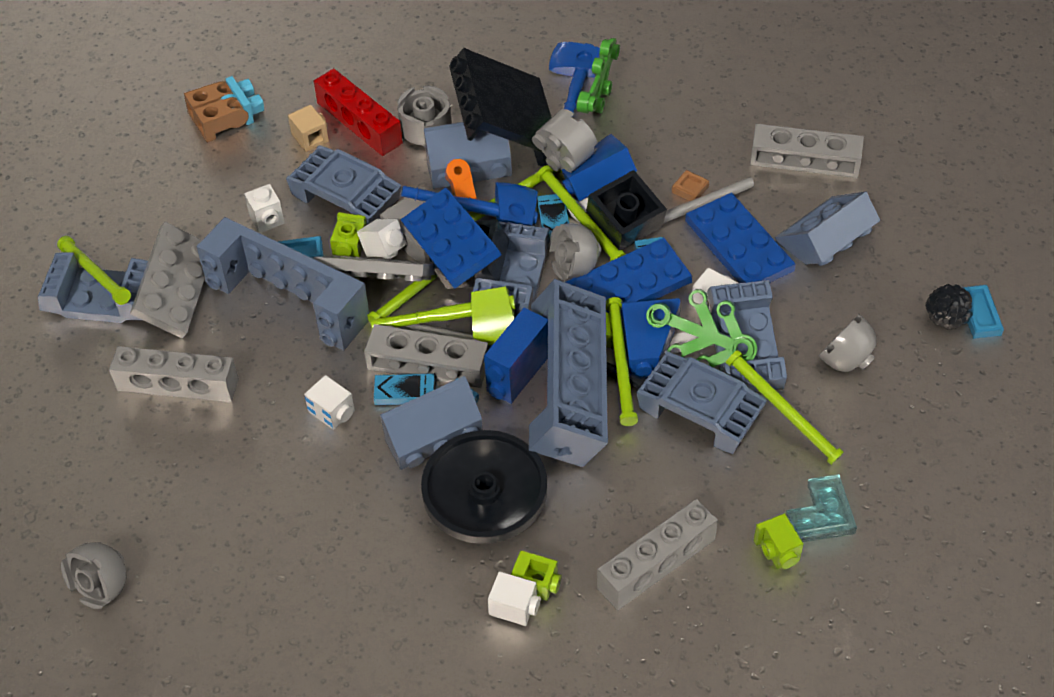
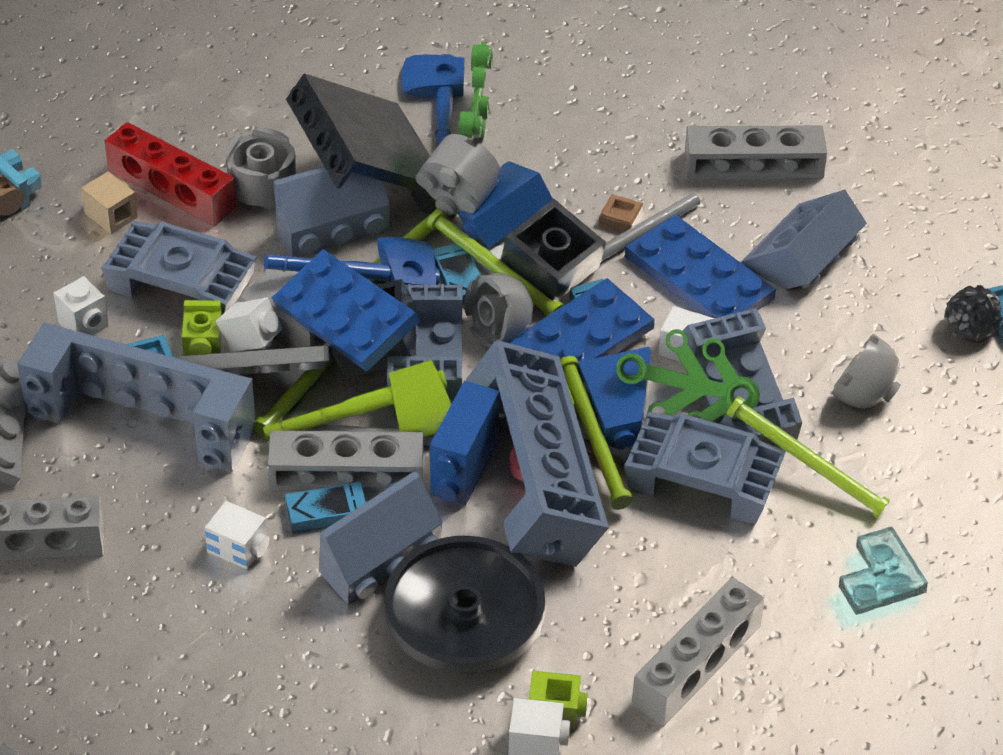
camera: 15 degrees left, 5 degrees down
orange leg [445,159,477,199] -> none
lime brick [753,513,804,569] -> none

